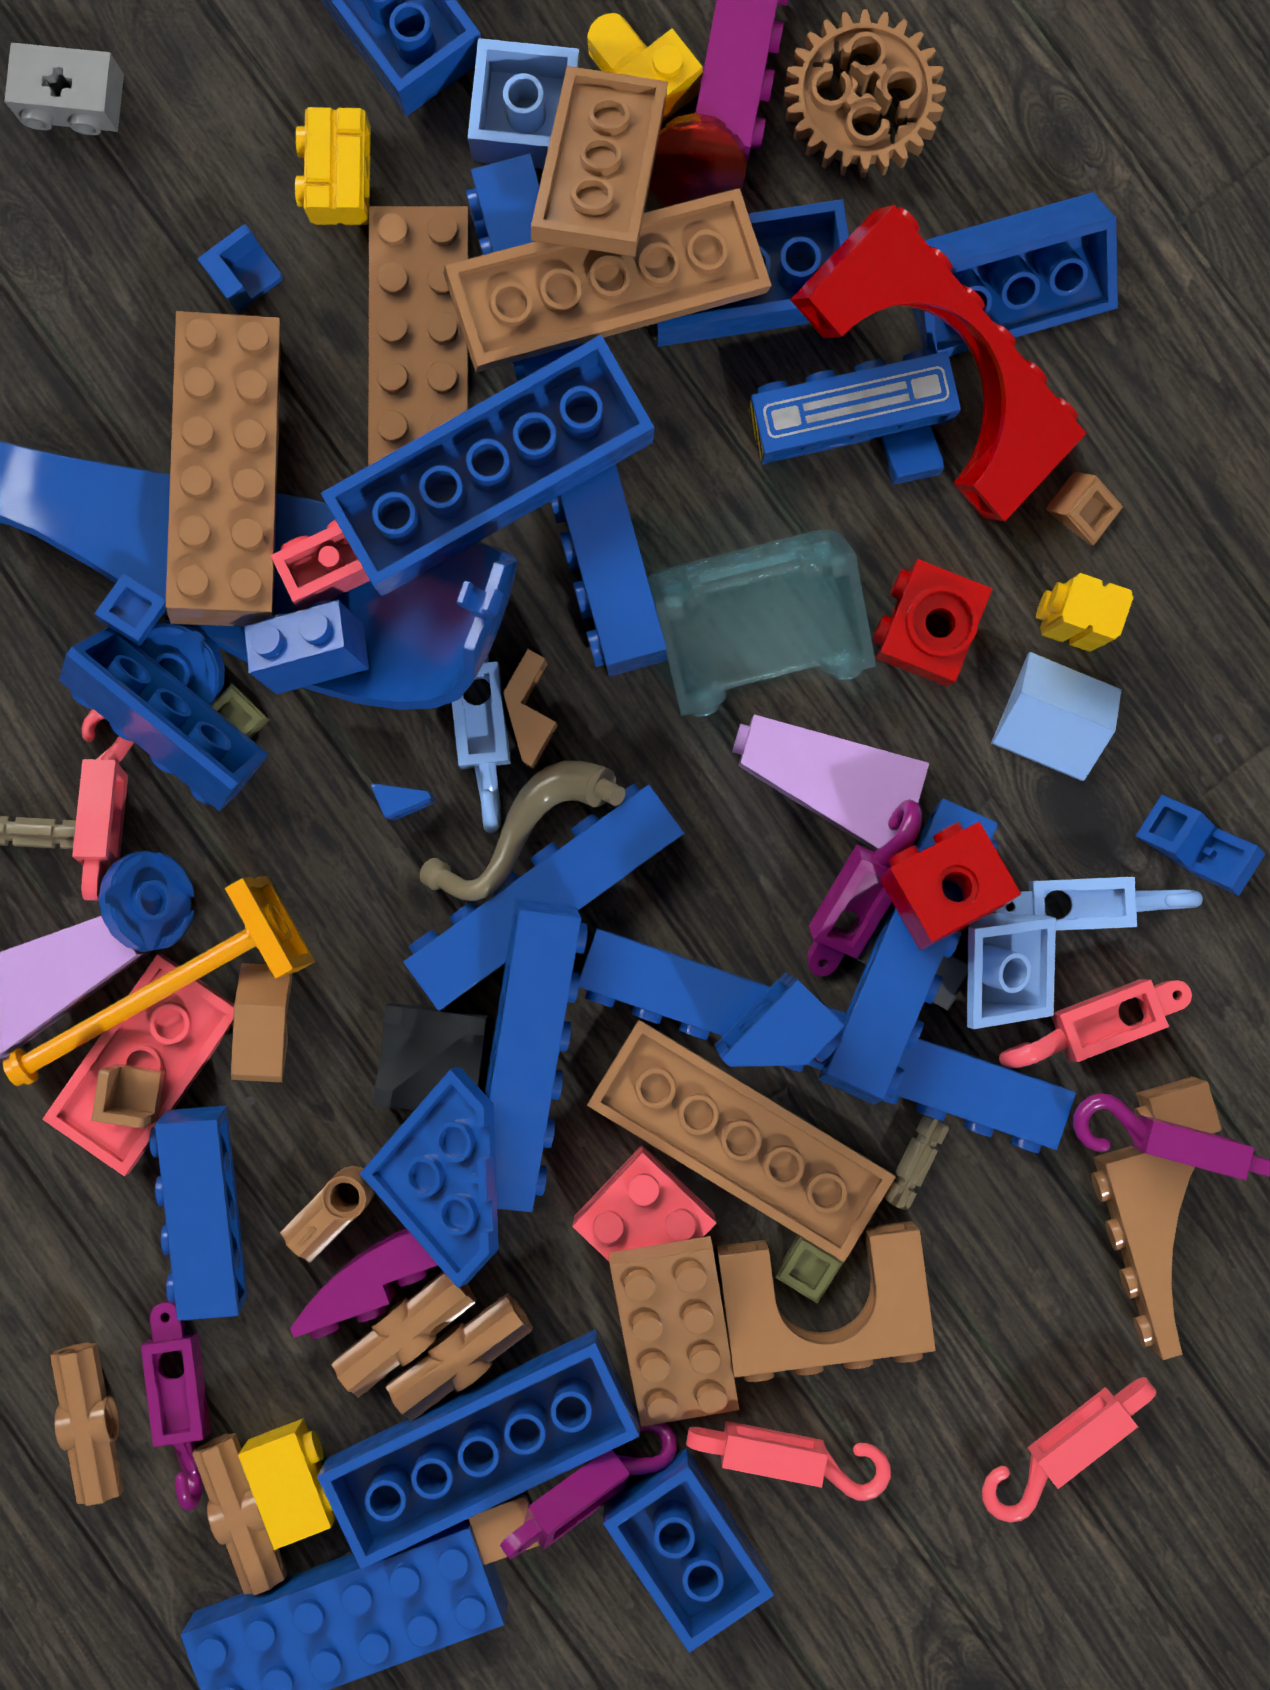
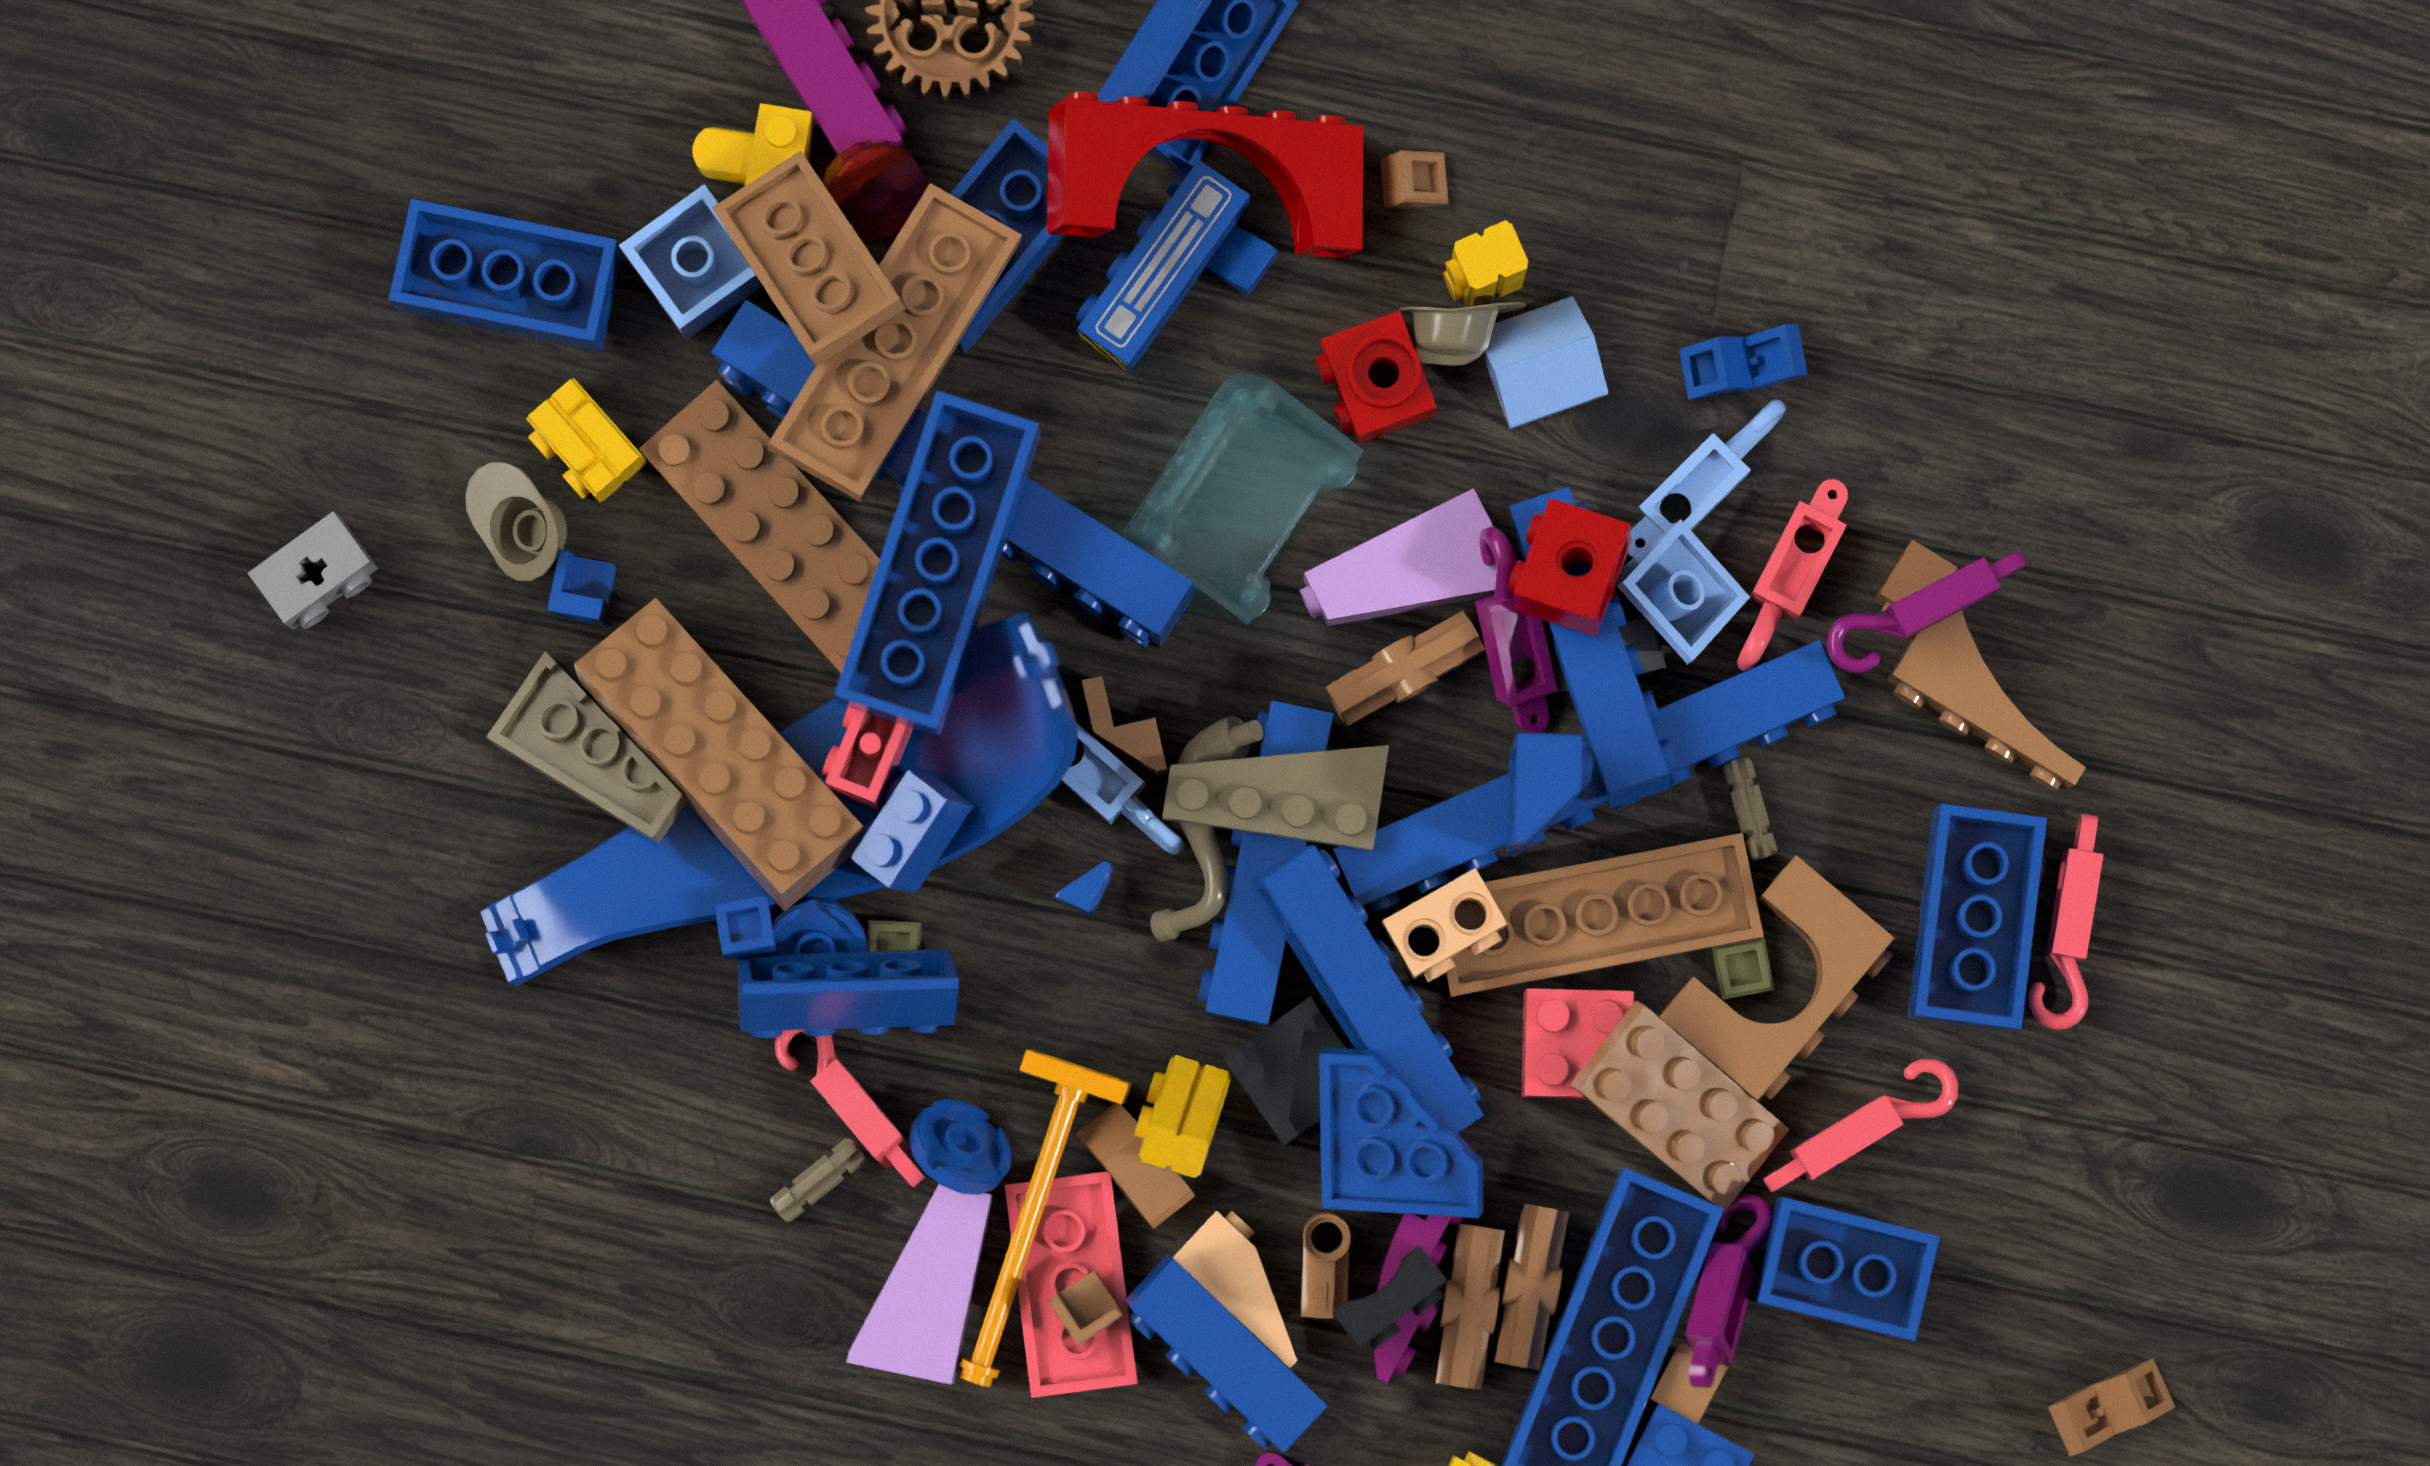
camera: 40 degrees left, 5 degrees down
none -> dark tan piece [465,462,567,581]
none -> dark tan wing [486,651,688,845]
none -> yellow brick [1134,1055,1232,1178]
none -> dark tan wing [1162,745,1389,852]
none -> light nougat slope [1173,1211,1297,1368]
none -> medium nougat piece [1325,611,1485,728]
none -> black brick [1332,1246,1447,1349]
none -> light nougat brick [1381,868,1507,982]
none -> dark tan piece [1399,302,1526,366]
none -> blue brick [1907,803,2047,1033]

